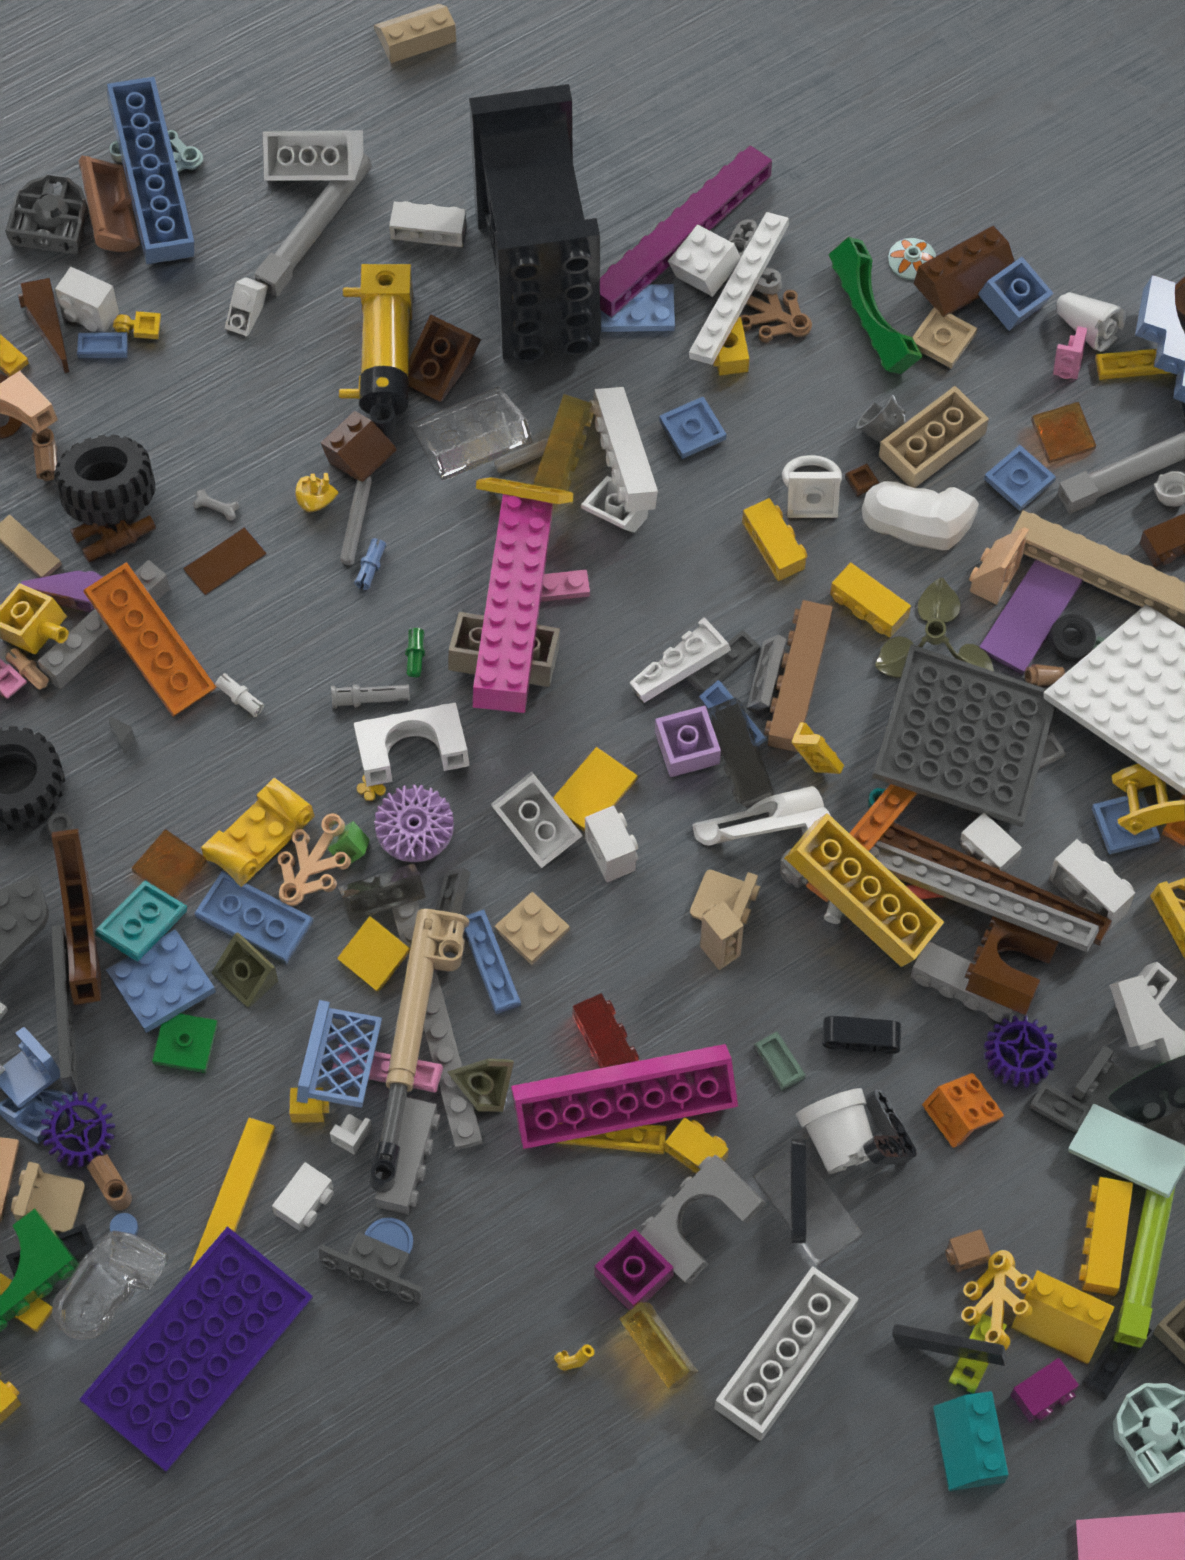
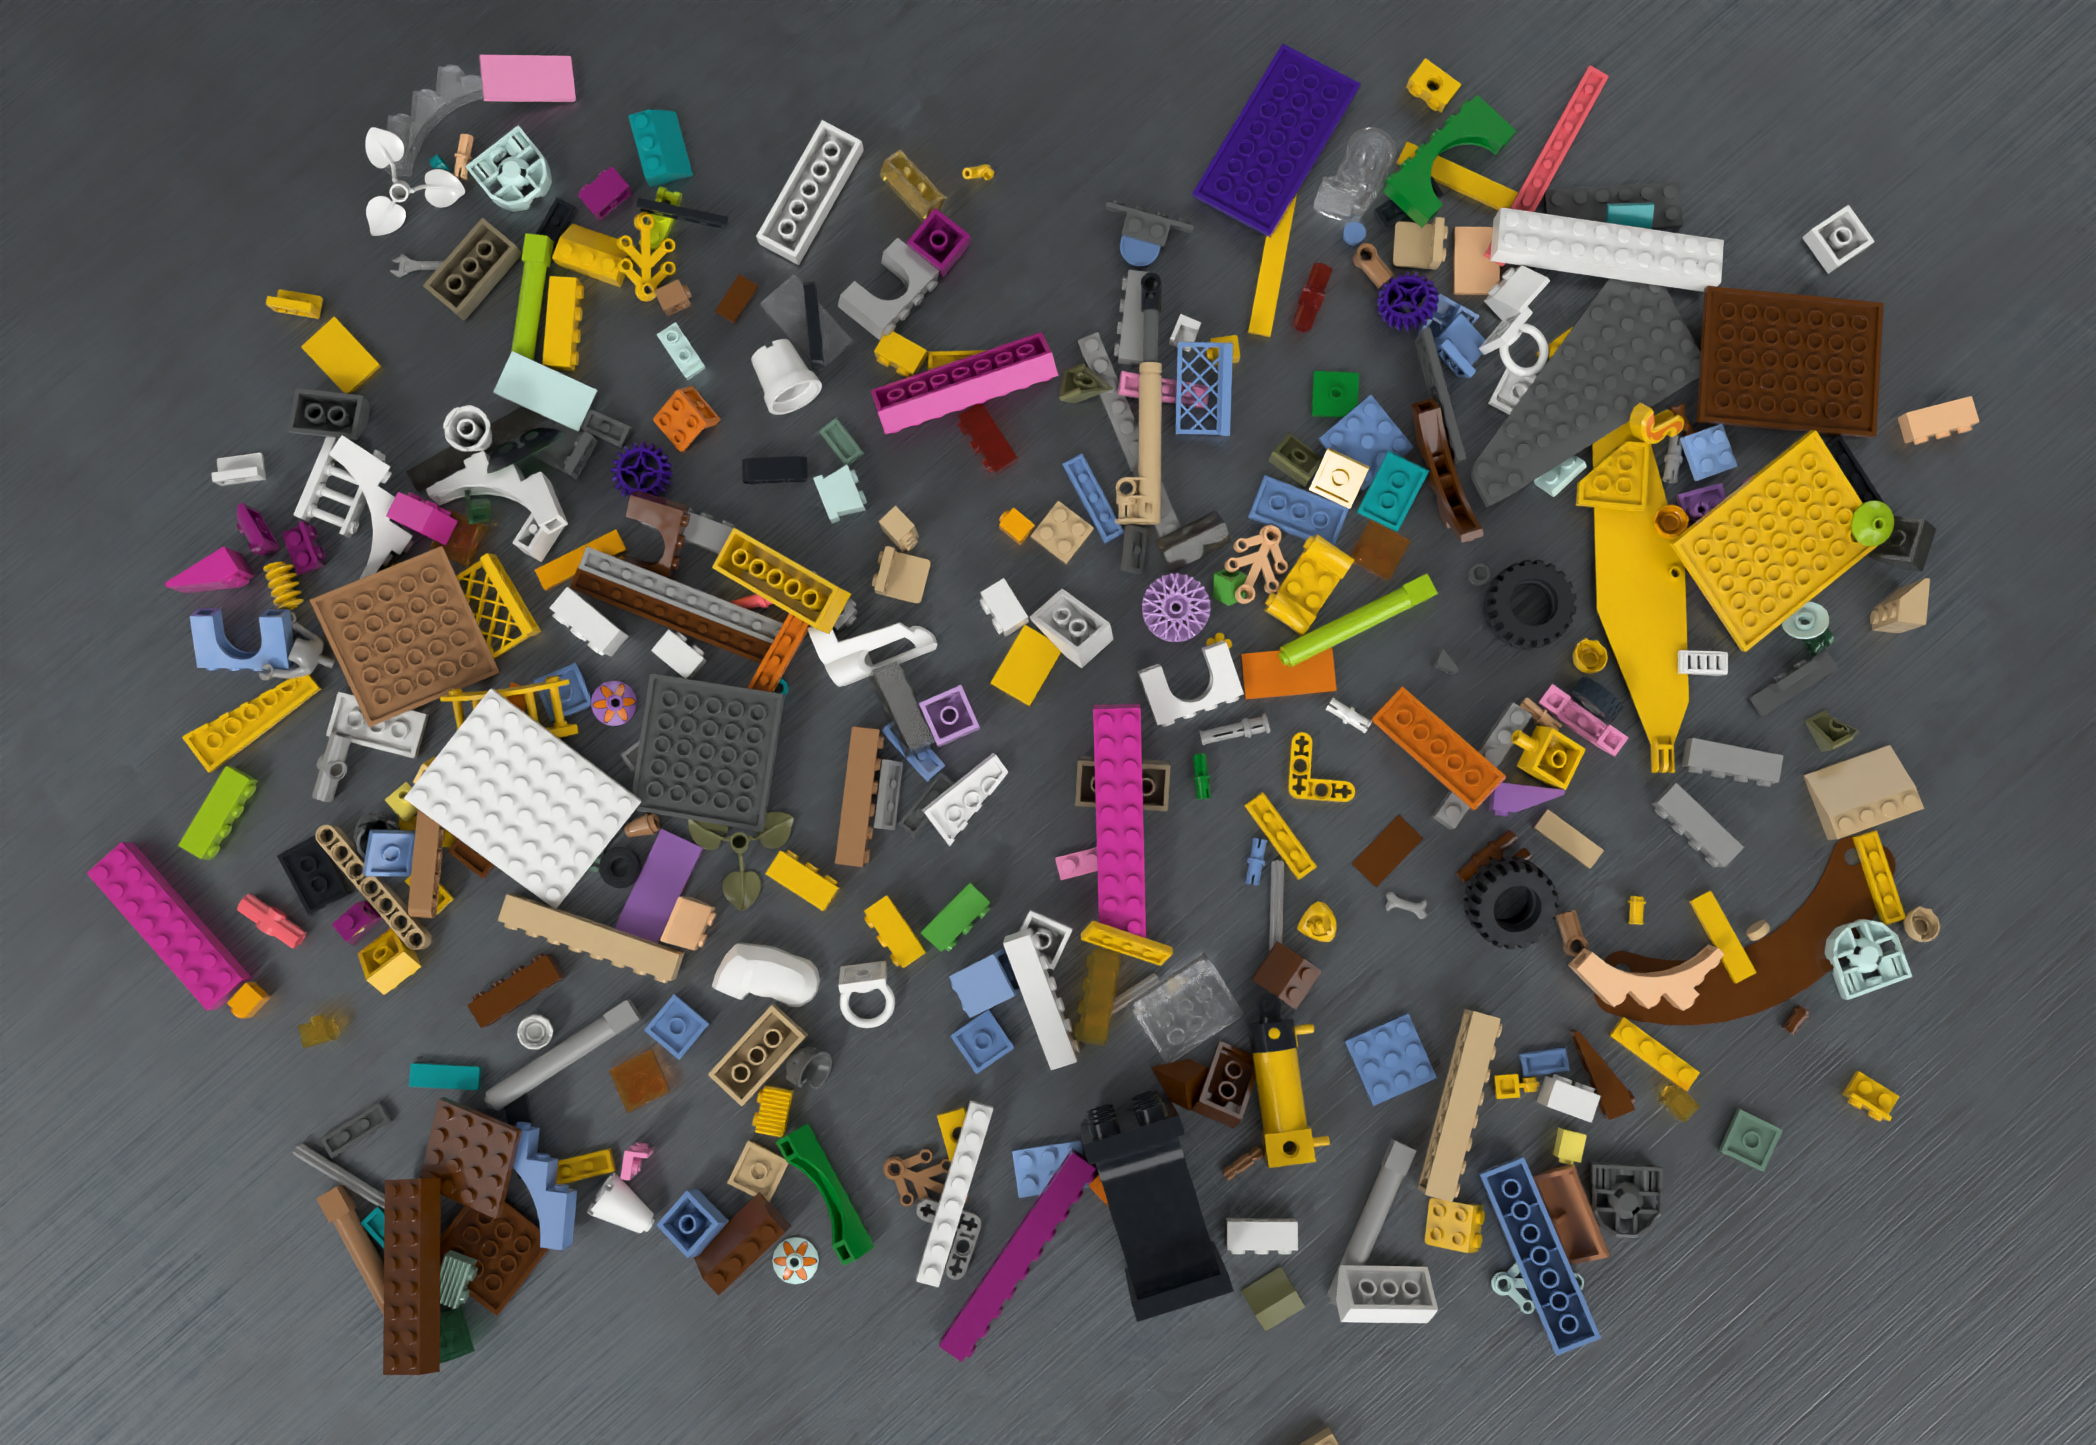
camera: 175 degrees right, 20 degrees up
white slope [224,278,268,336] -> none
white brick [272,1162,334,1232] -> none
yellow tile [337,916,410,992] -> none
white brick [668,225,741,297] -> none
yellow bracket [791,722,844,774] -> none
reddish brown tile [845,463,879,497] -> none
black beam [863,1089,917,1164] -> none
none -> light orange tile [535,529,627,591]
none -> medium lavender dish [591,681,637,726]
none -> light aqua hips [657,322,706,380]
none -> reddish brown tile [715,274,759,325]
none -> yellow brick [752,1084,794,1137]
none -> light aqua hips [813,465,867,524]
none -> bright green slope [921,883,991,952]
none -> medium blue slope [949,948,1021,1018]
none -> light orange brick [999,507,1035,545]
none -> reddish brown slope [1151,1059,1209,1111]
none -> medium nougat axle [1222,1146,1264,1180]
none -> orange tile [1241,647,1337,700]
none -> olive slope [1241,1266,1305,1332]
none -> yellow tile [1244,792,1317,880]
none -> lime brick [1278,573,1438,668]
none -> yellow beam [1288,732,1355,802]
none -> clear red piece [1291,263,1333,333]
none -> plate [1309,448,1370,509]
none -> medium blue plate [1344,1013,1437,1106]
none -> tan brick [1417,1009,1502,1202]
none -> yellow bracket [1425,1198,1485,1253]
none -> light yellow brick [1553,1127,1587,1165]

